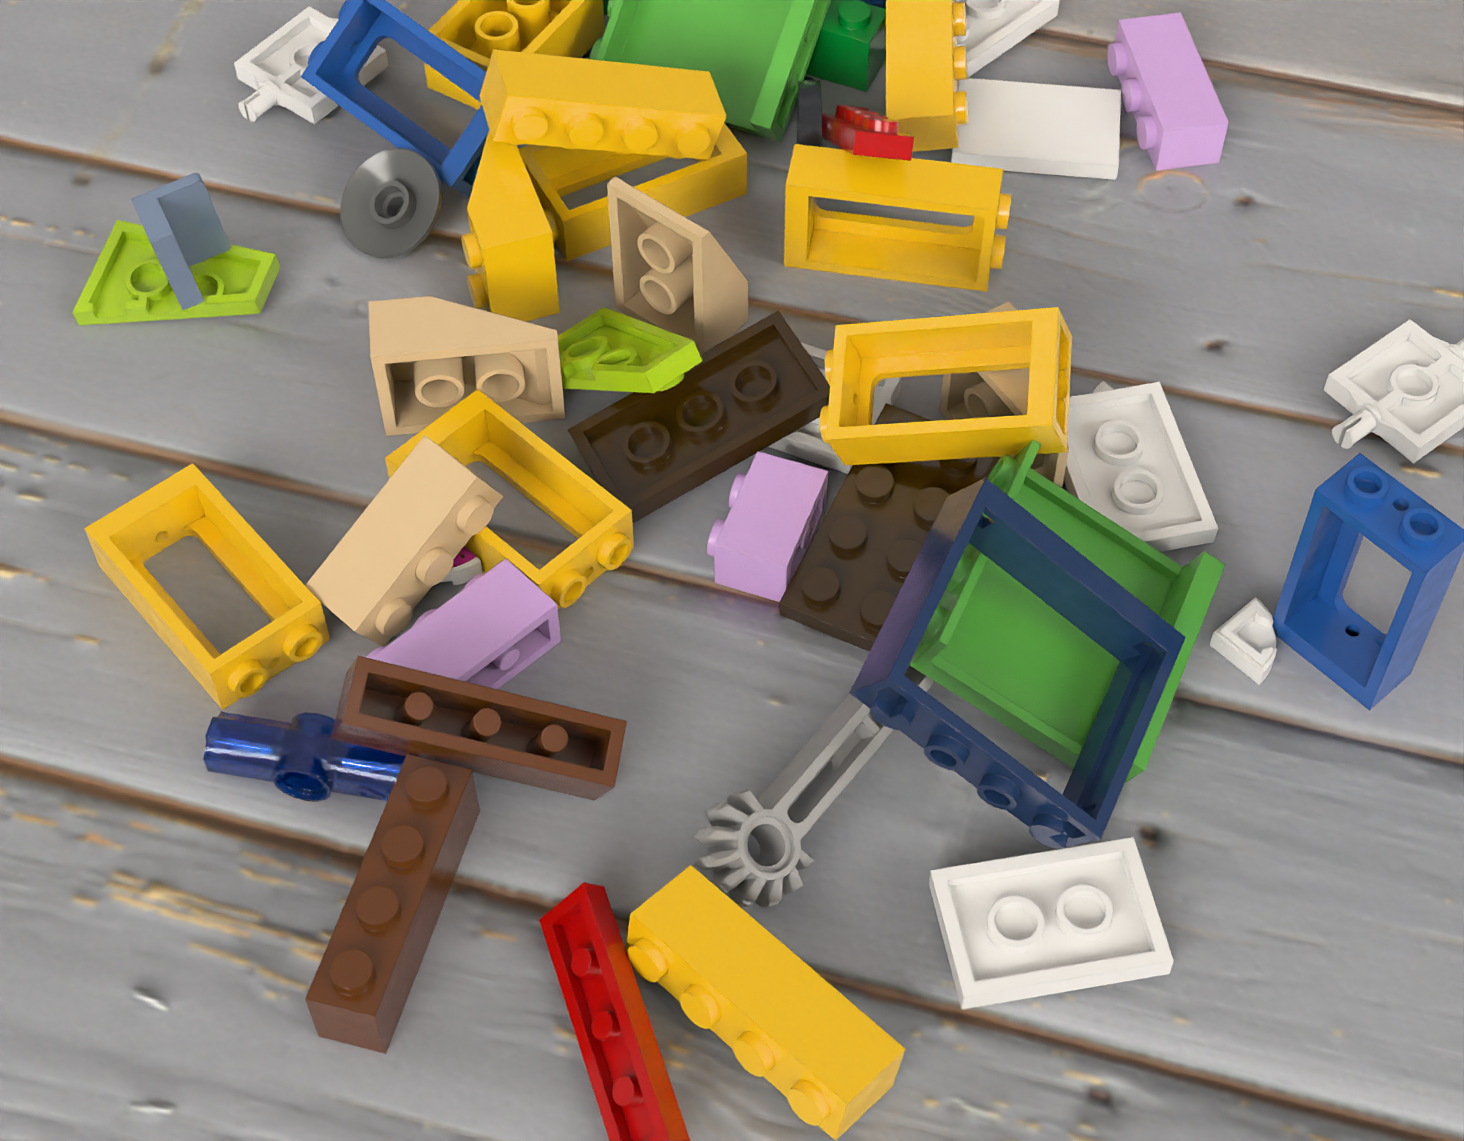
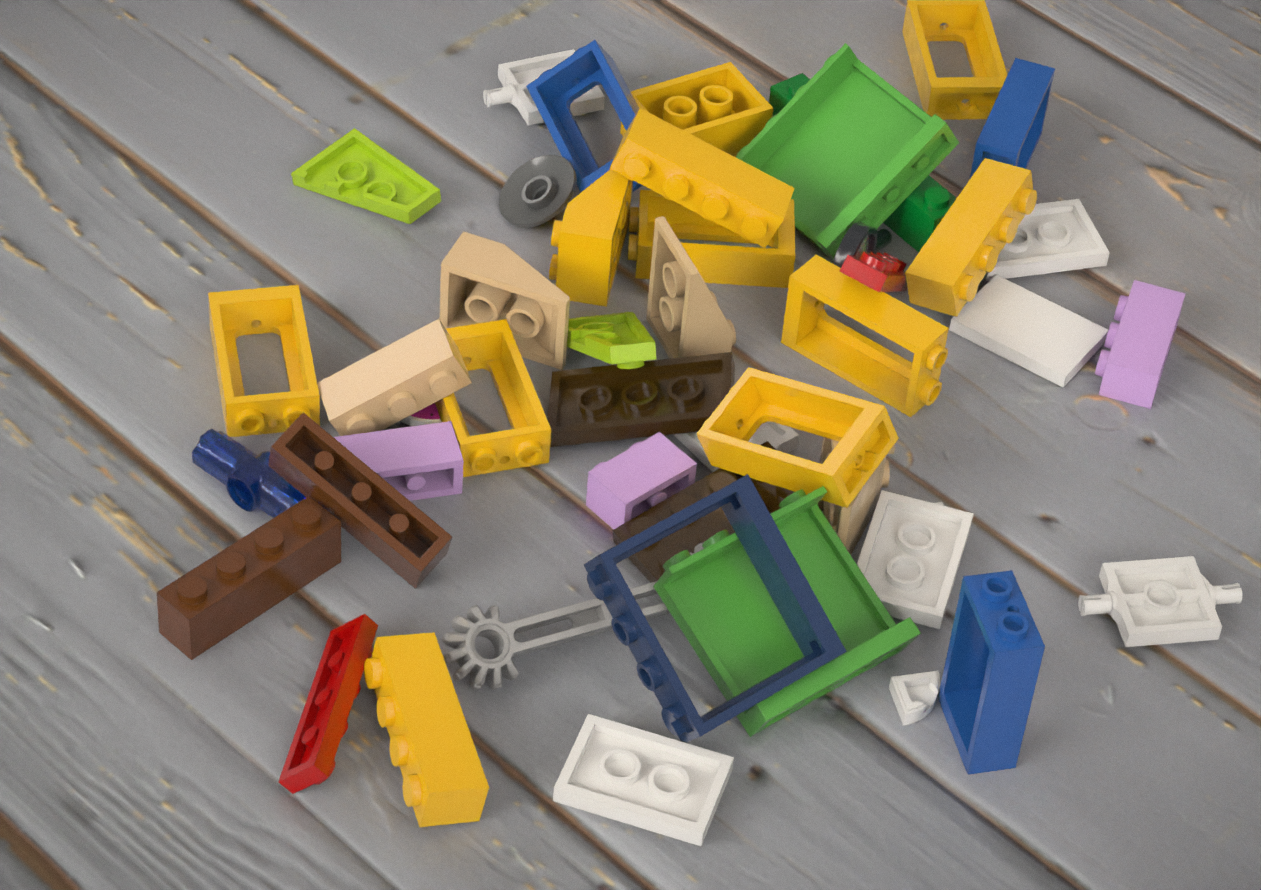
camera: 25 degrees right, 10 degrees down
sand blue panel [131,173,231,310] -> none

